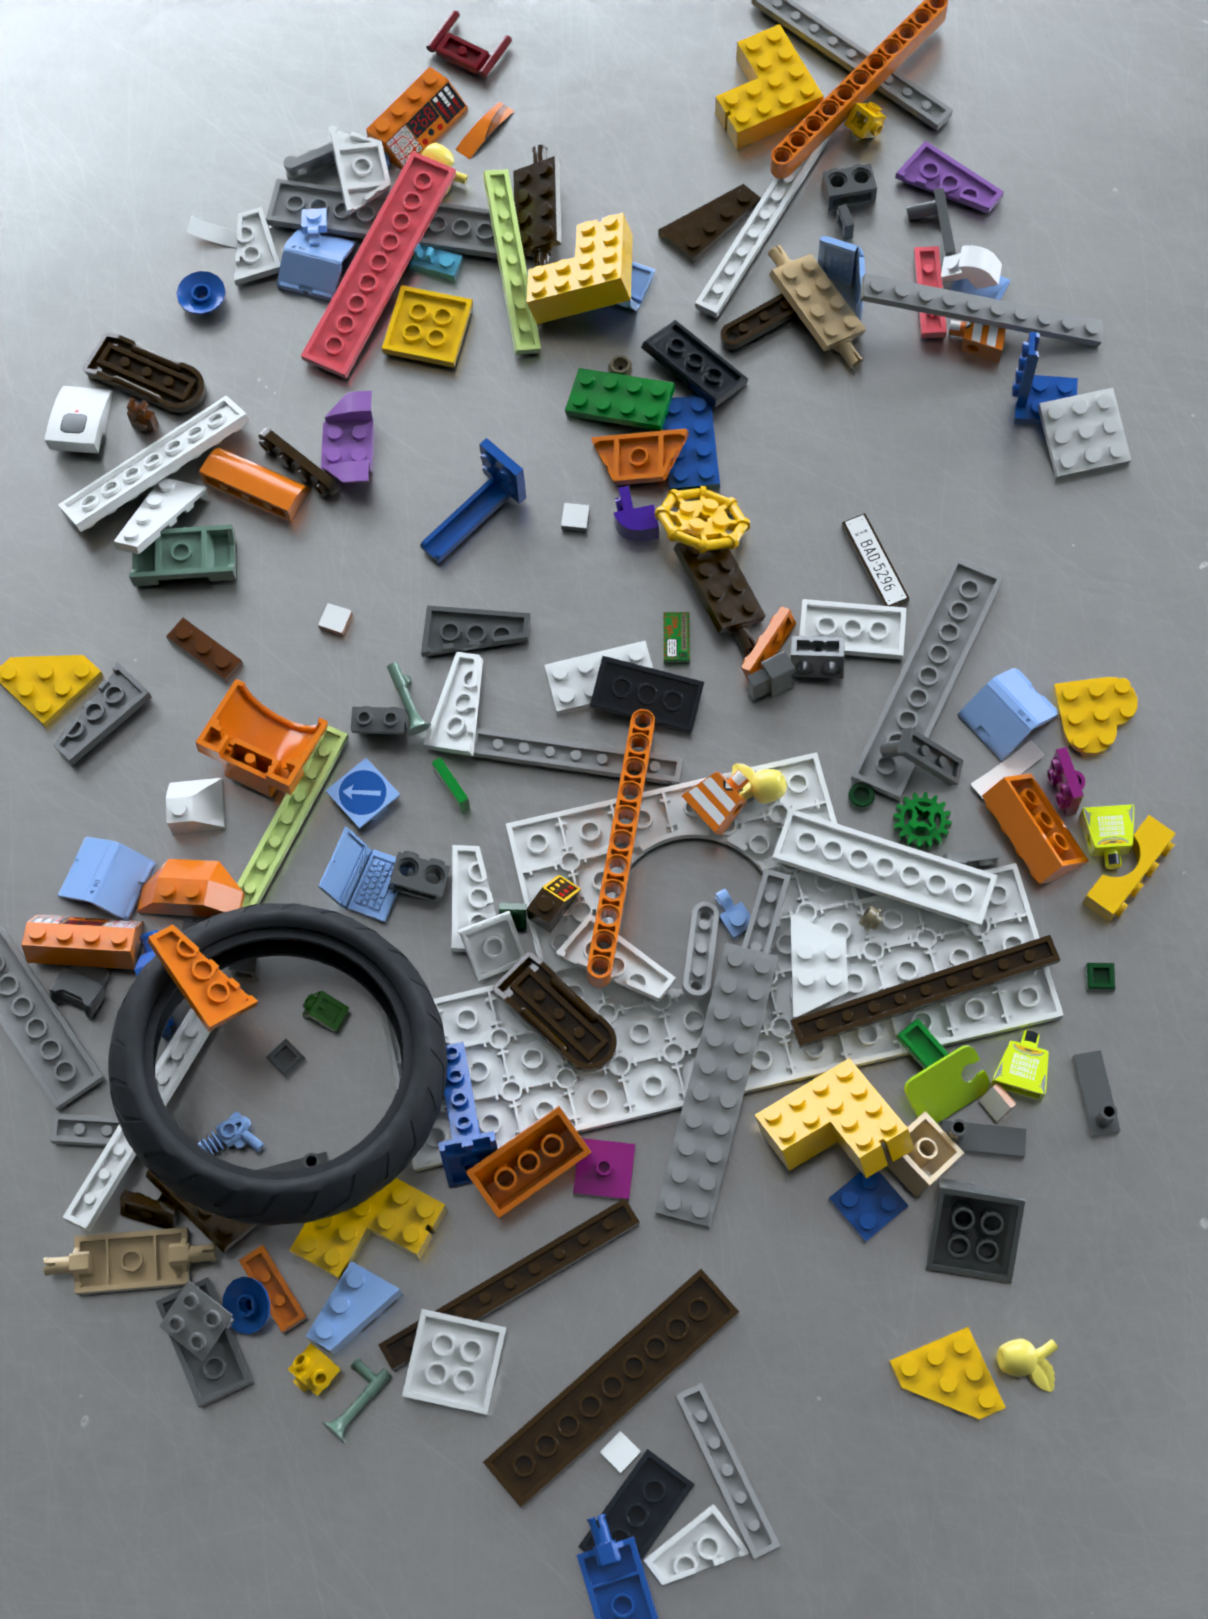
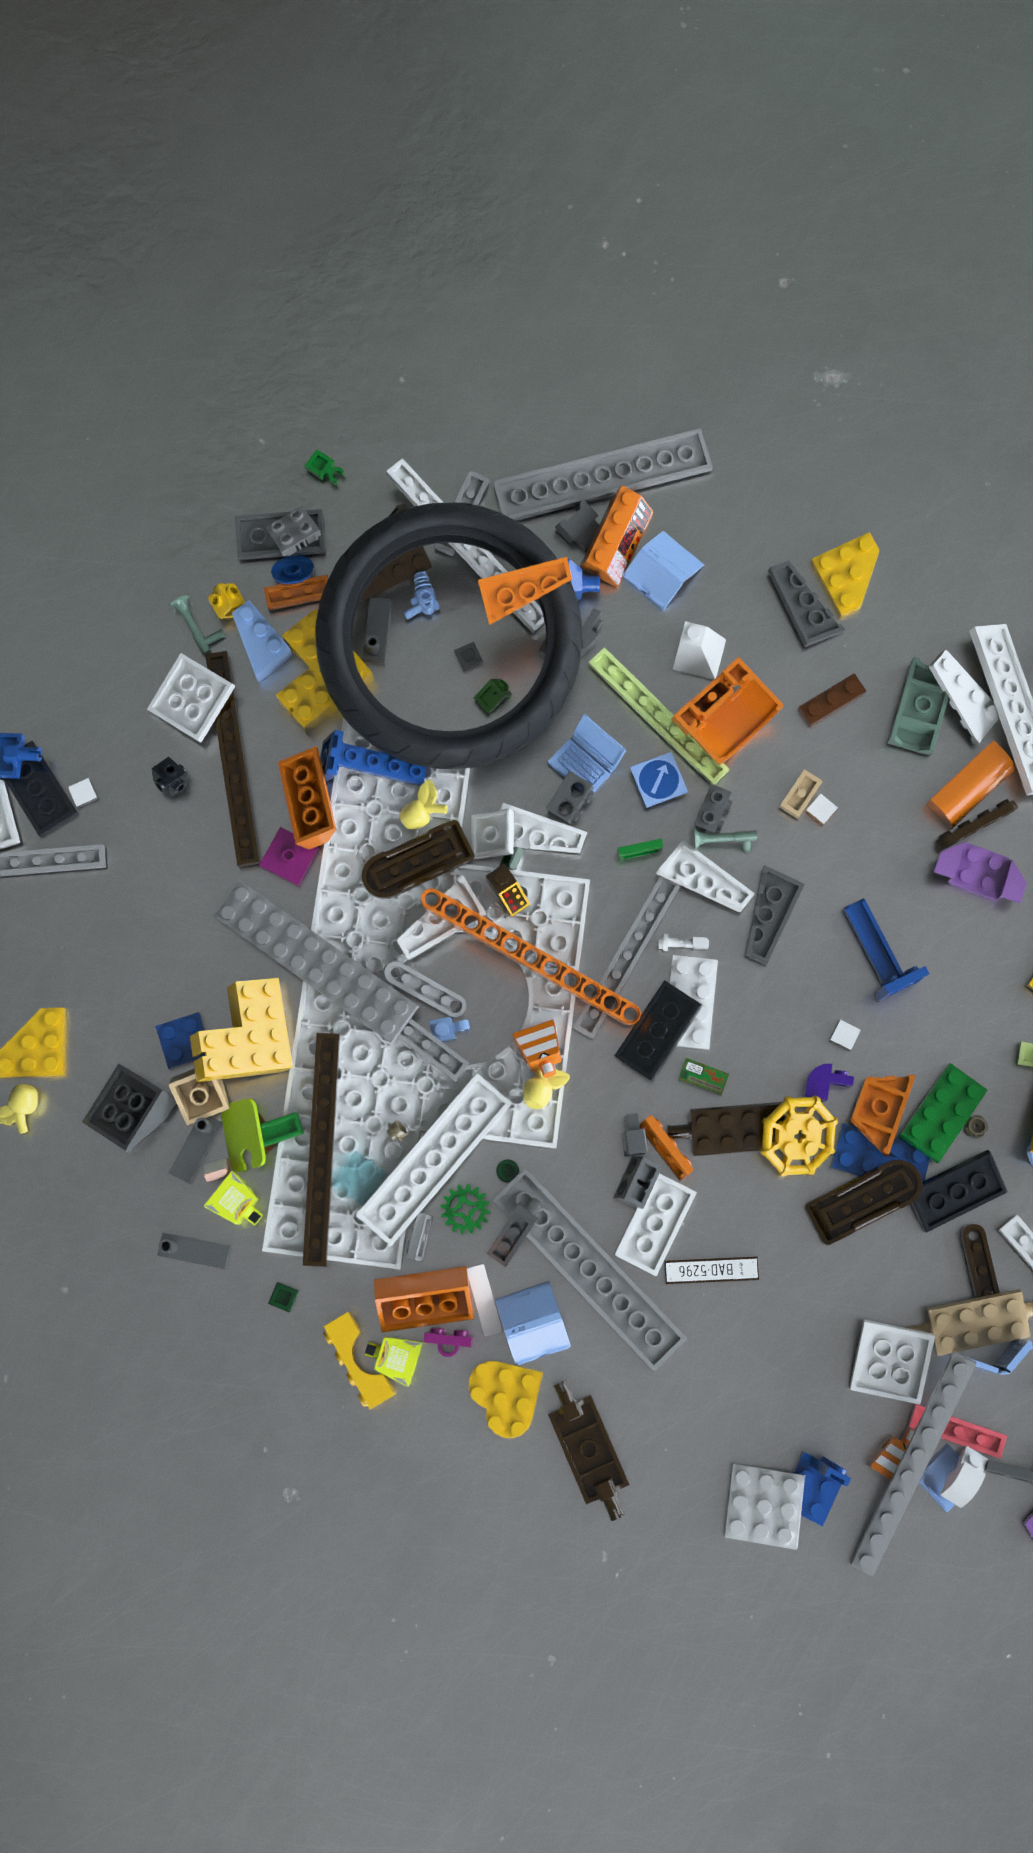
camera: 110 degrees right, 10 degrees up
tan plate [43,1227,217,1295] -> none
orange wedge [137,859,245,917] -> none
dark brown plate [483,1269,739,1508] -> none
white wing [790,915,848,1019] -> none
none -> black brick [151,756,188,797]
none -> green plate [304,449,345,486]
none -> clear light blue piece [332,1151,387,1206]
none -> light yellow piece [399,779,448,830]
none -> dark brown plate [548,1380,630,1521]
none -> white hinge [659,934,709,952]
none -> tan plate [779,769,823,819]
none -> dark brown piece [806,1160,922,1245]
none -> white plate [849,1319,935,1405]

